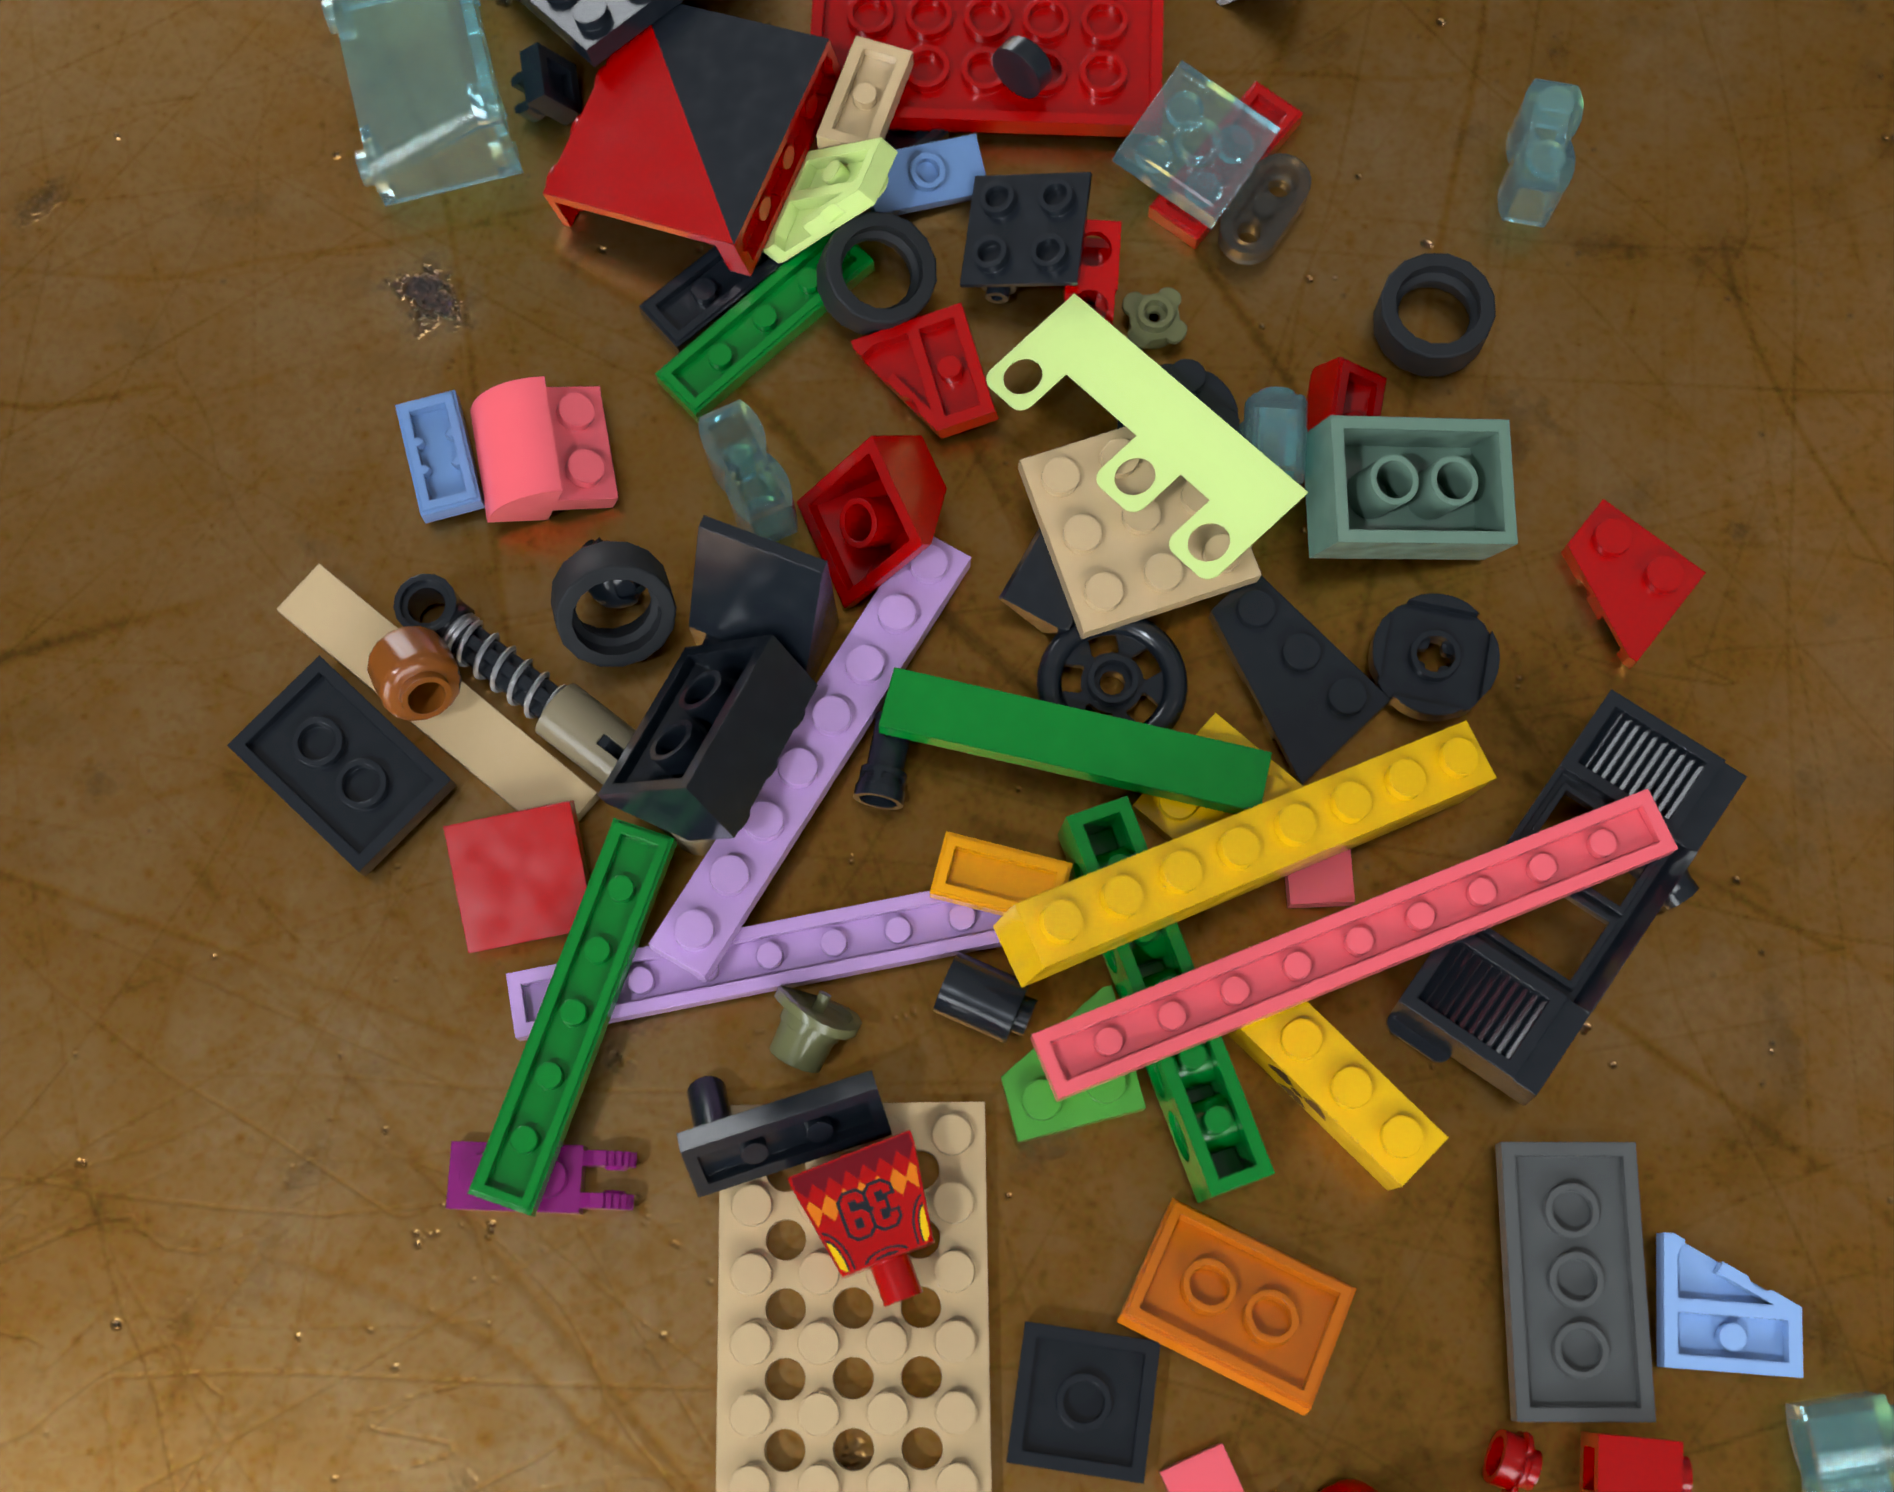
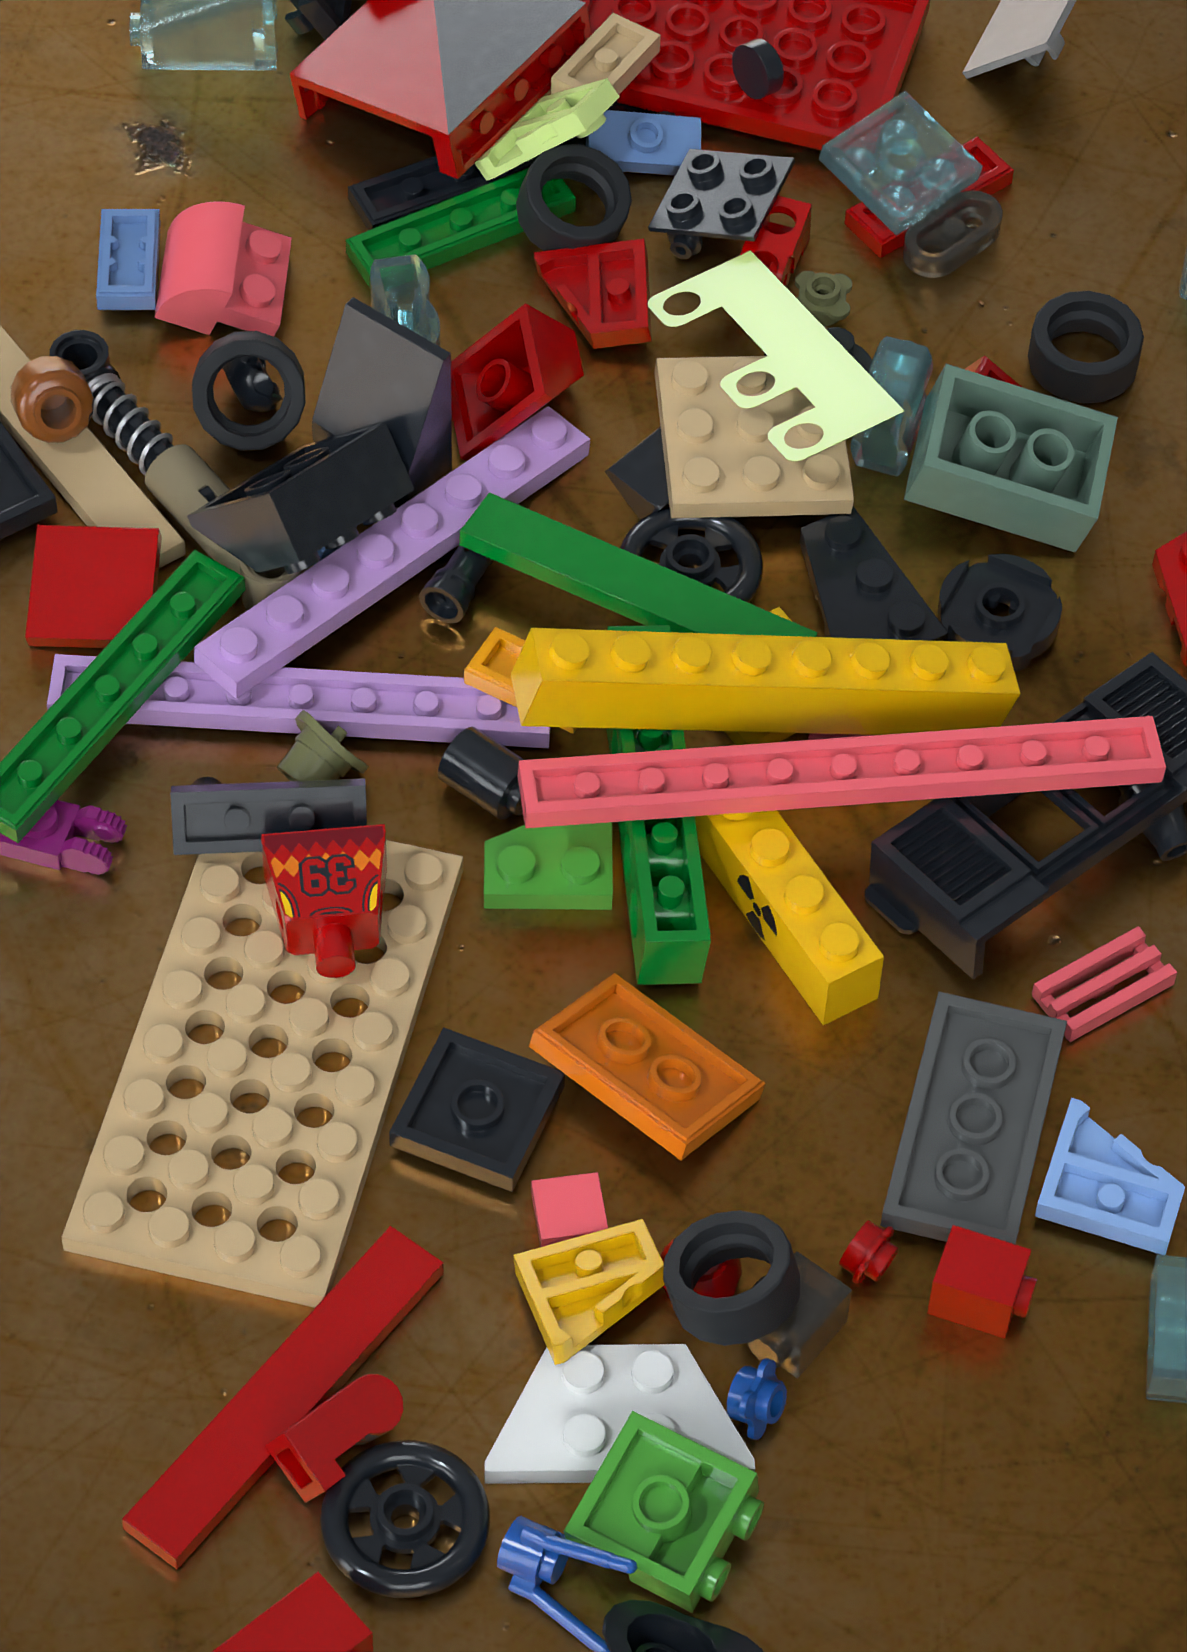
camera: 10 degrees right, 20 degrees down
none -> coral tile [1032,926,1177,1042]

